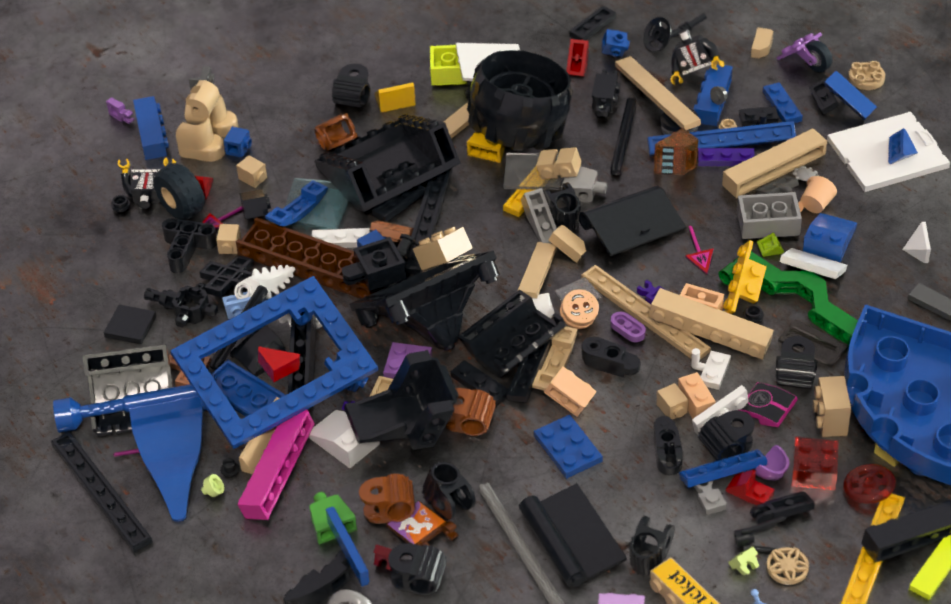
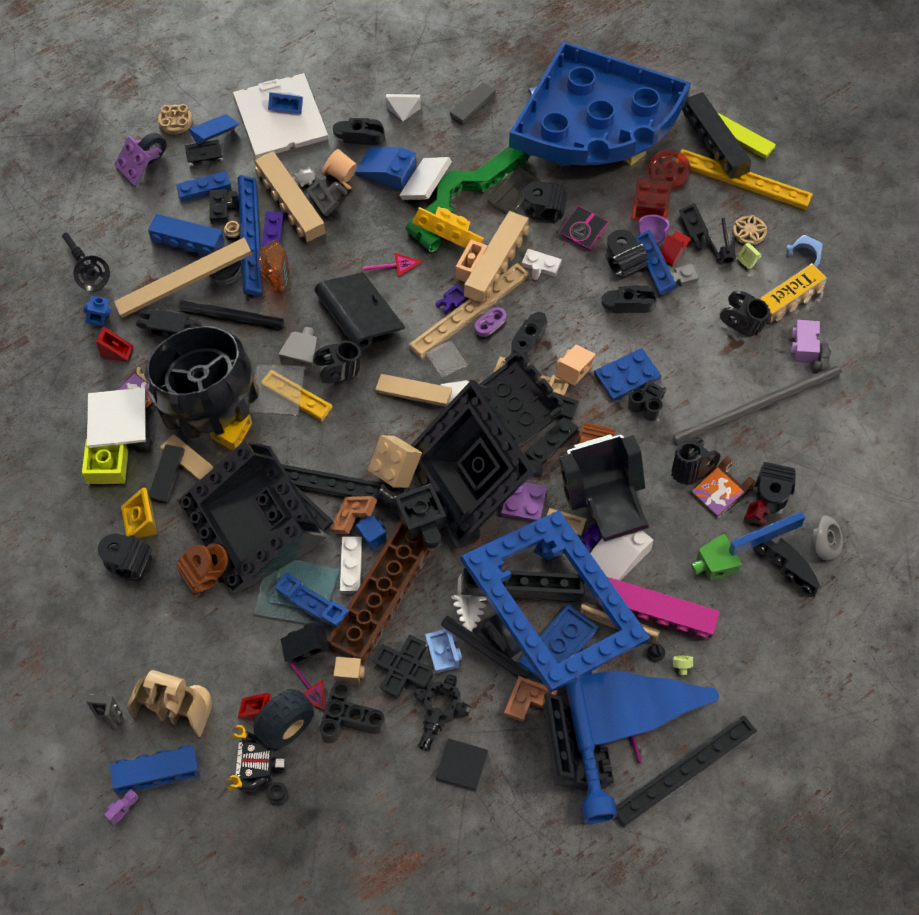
camera: 90 degrees left, 15 degrees up
blue brick [223,126,252,158] -> none
white plant [234,265,295,300] -> none
tan brick [236,155,267,188] -> none
red slope [258,347,300,382] -> none
dark orange piece [359,474,415,524] -> none
black door [519,483,627,587] -> none
light grey slope [521,188,557,244] -> none
tan piece [536,147,582,180] -> none
tan piece [549,225,586,263] -> none
light nougat head [560,289,599,329] -> none
black plate [569,6,616,40] -> none
tan brick [657,383,688,420] -> none
torso [670,29,724,85] -> none
light nougat brick [678,372,716,419] -> none
white plate [692,385,749,436] -> none
dark grey plate [710,86,728,105] -> none
light grey brick [737,192,802,239] -> none
black plate [743,305,764,323] -> none
tan piece [751,28,773,58] -> none
lime slope [757,232,784,257] -> none
tan brick [813,376,851,437] -> none
none -> black tile [149,444,185,503]
none -> black piece [333,118,385,145]
none -> black piece [628,380,667,421]

